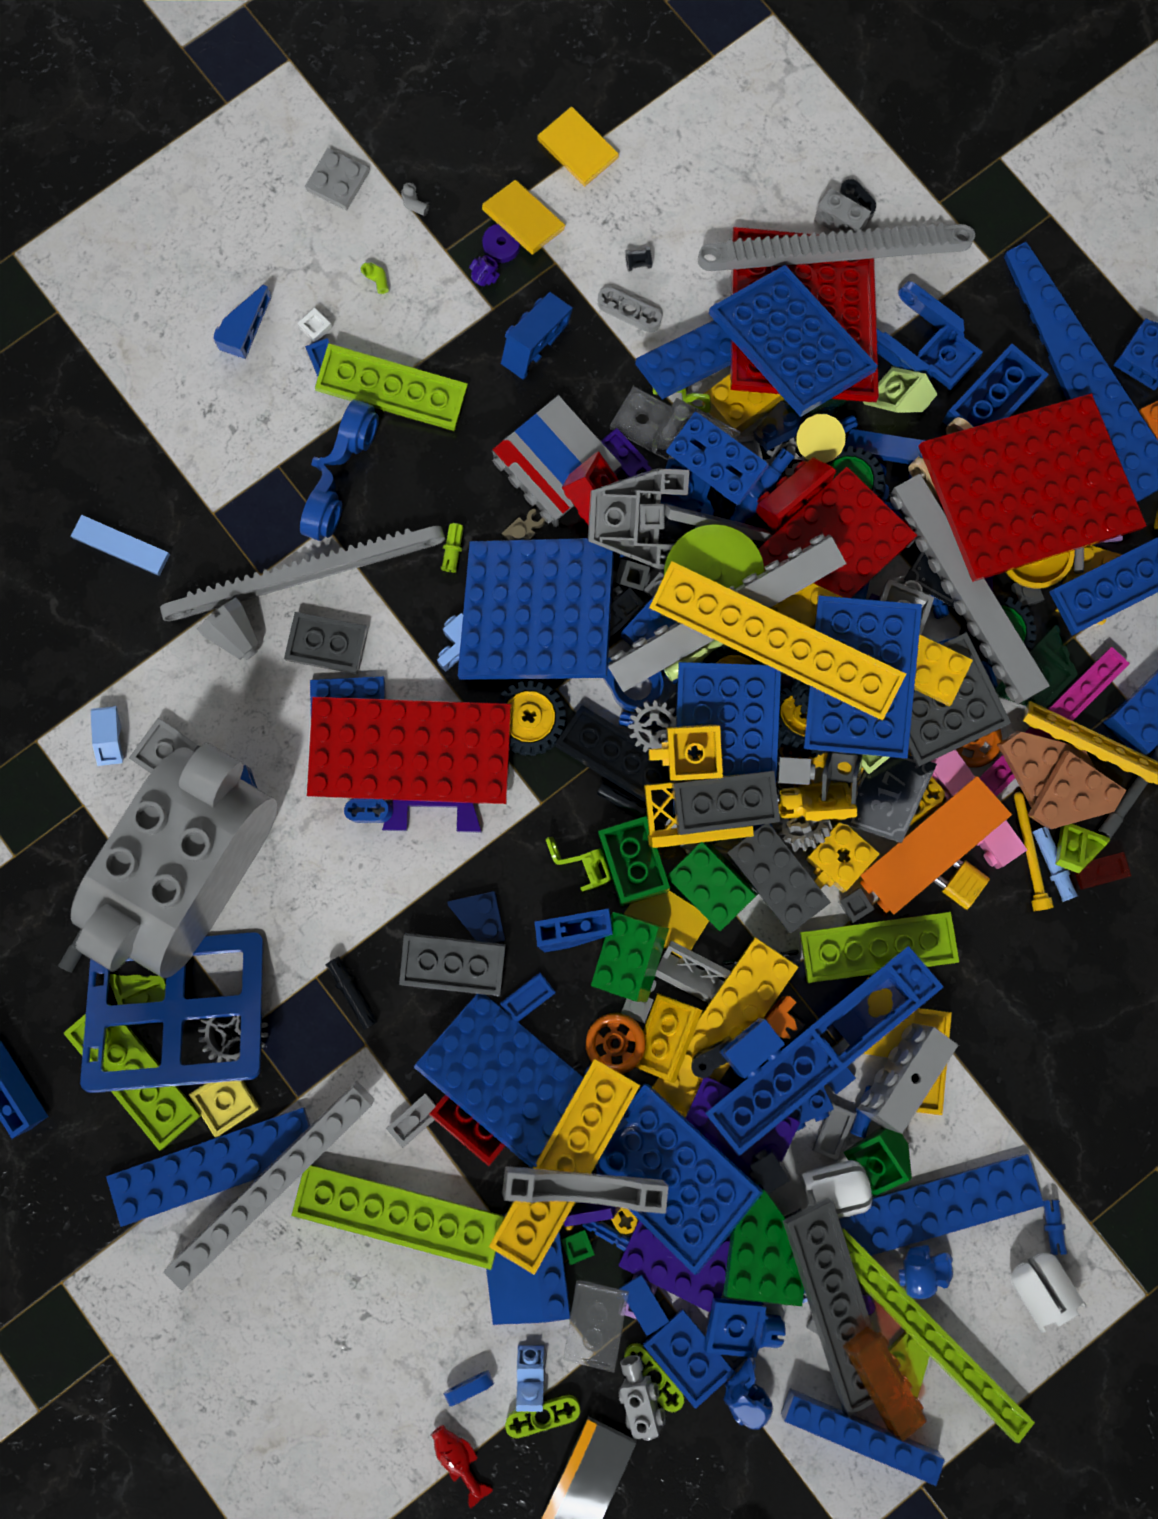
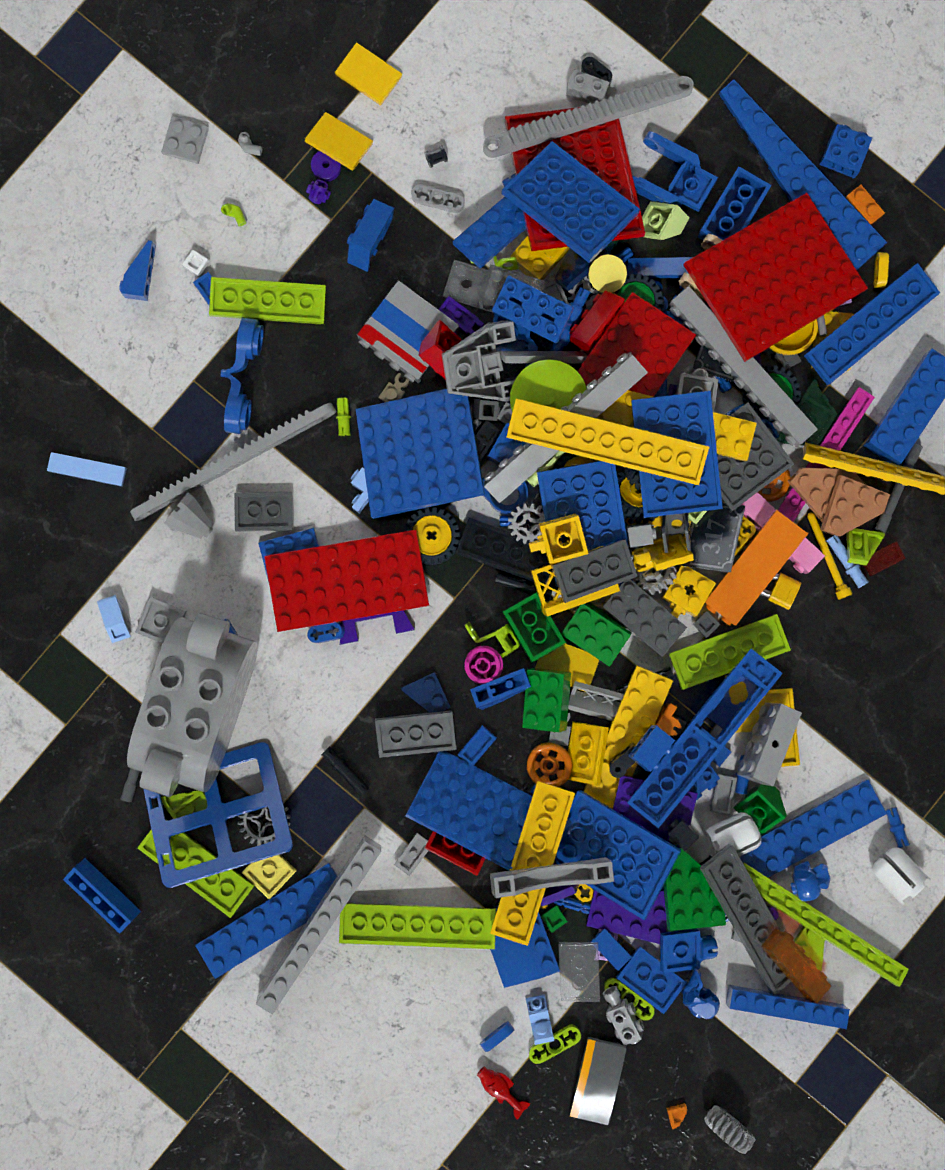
camera: 15 degrees left, 5 degrees up
none -> dark pink cone [465,646,503,684]

